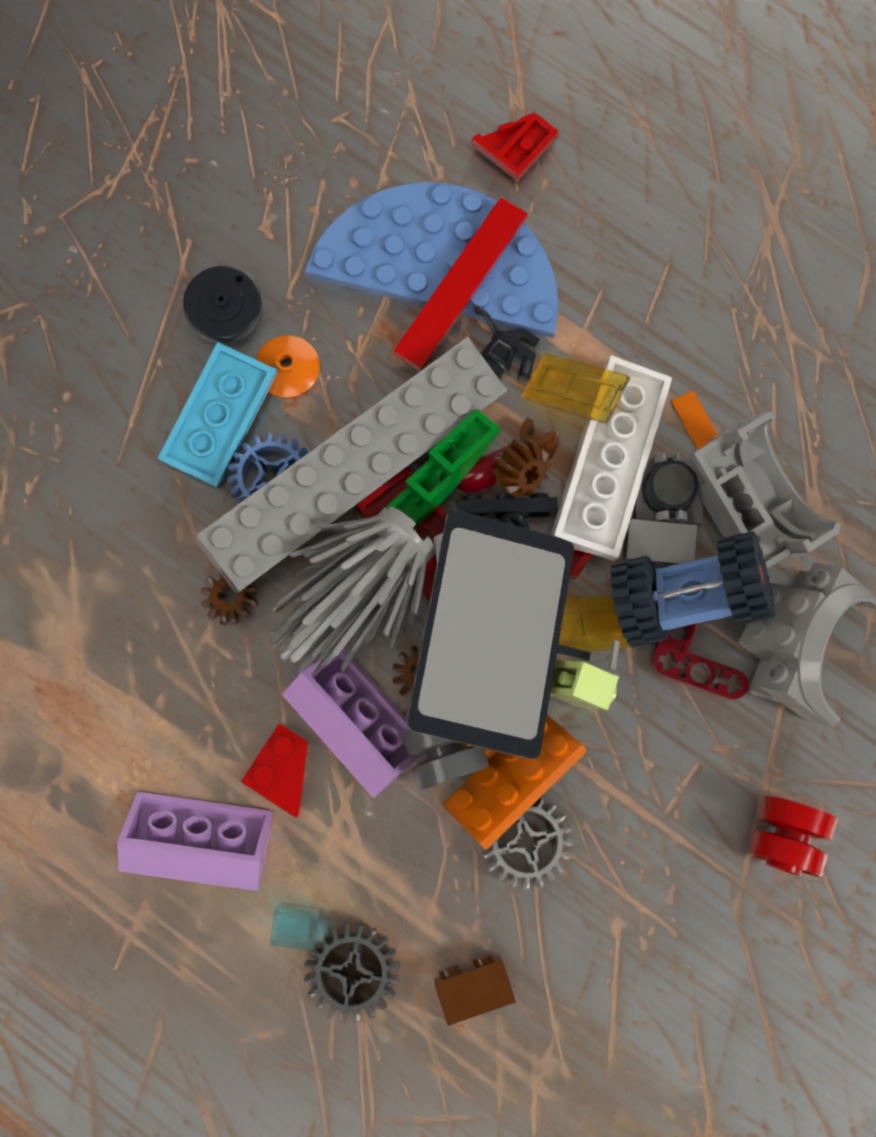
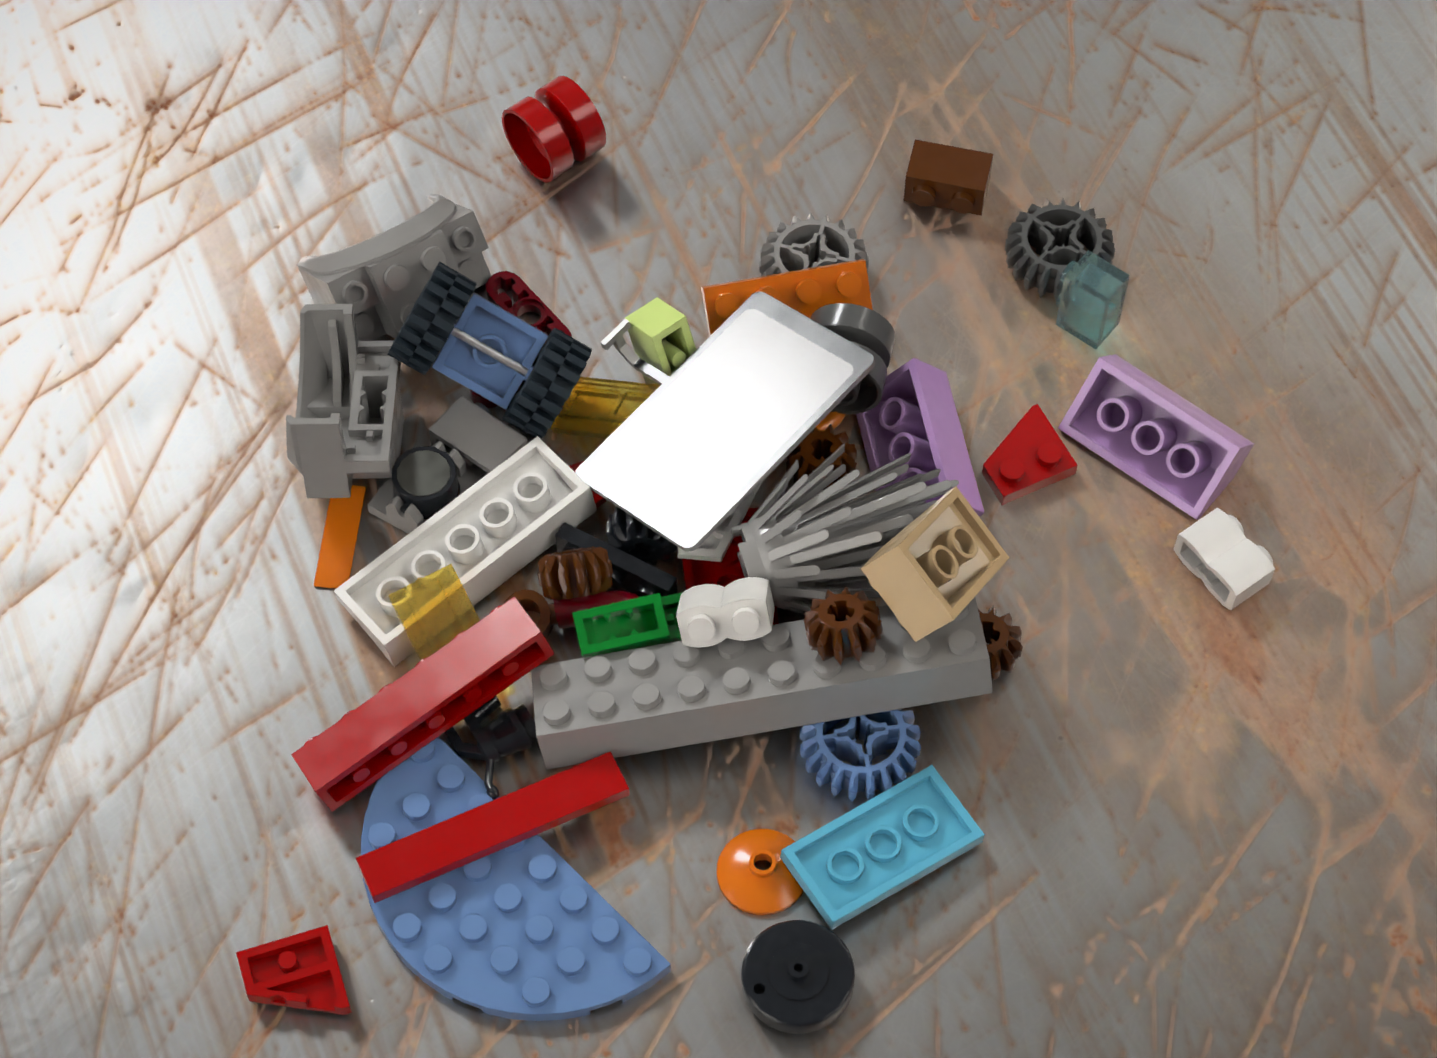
camera: 145 degrees left, 20 degrees down
none -> red brick [291,596,555,812]
none -> white brick [676,577,775,648]
none -> reddish brown gear [804,586,883,666]
none -> tan slope [861,486,1010,642]
none -> white brick [1173,508,1275,610]

